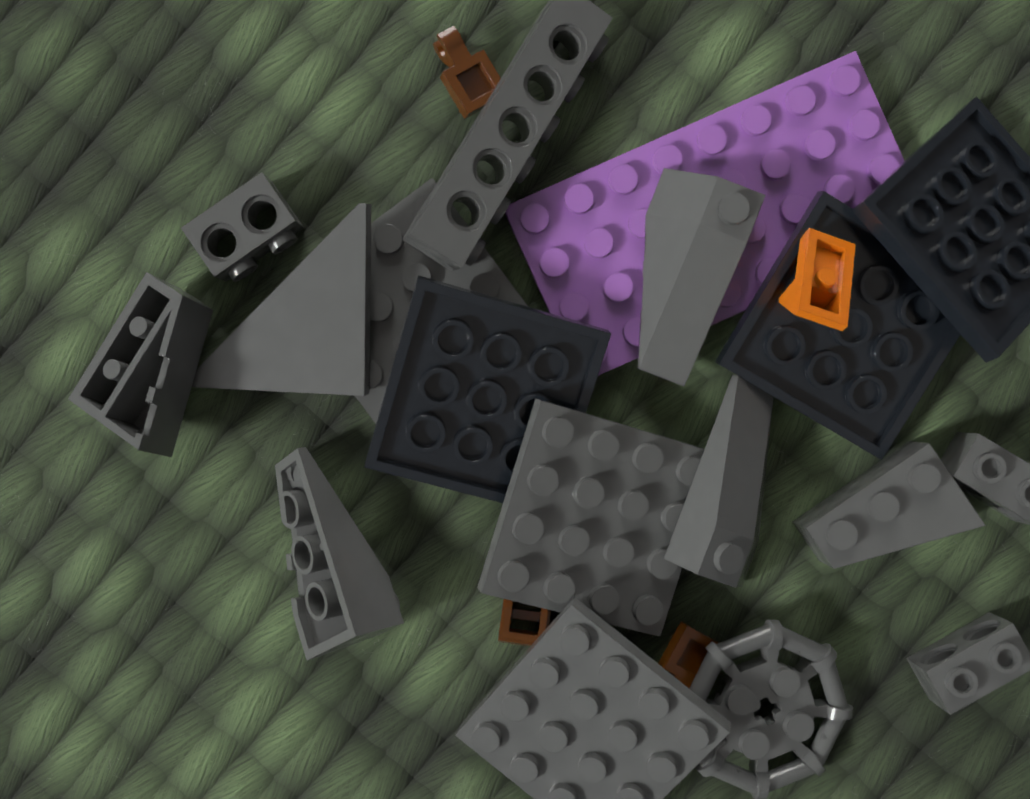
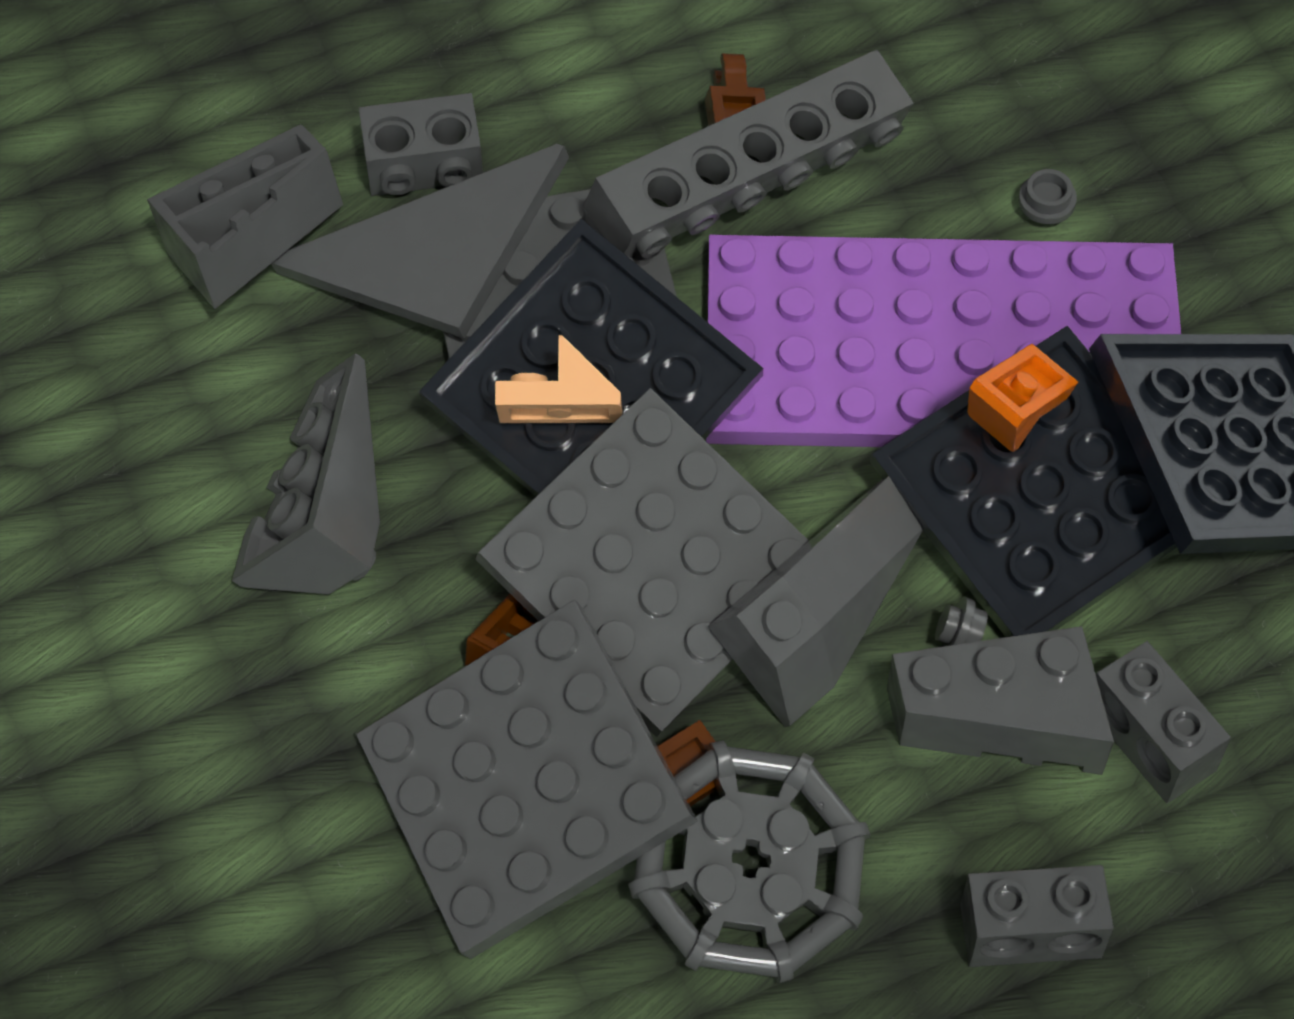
camera: 25 degrees right, 30 degrees down
dark grey wedge [638,168,766,386] -> none
none -> light nougat slope [495,335,623,423]
none -> dark grey plate [935,597,988,647]
none -> dark grey plate [1018,169,1077,224]

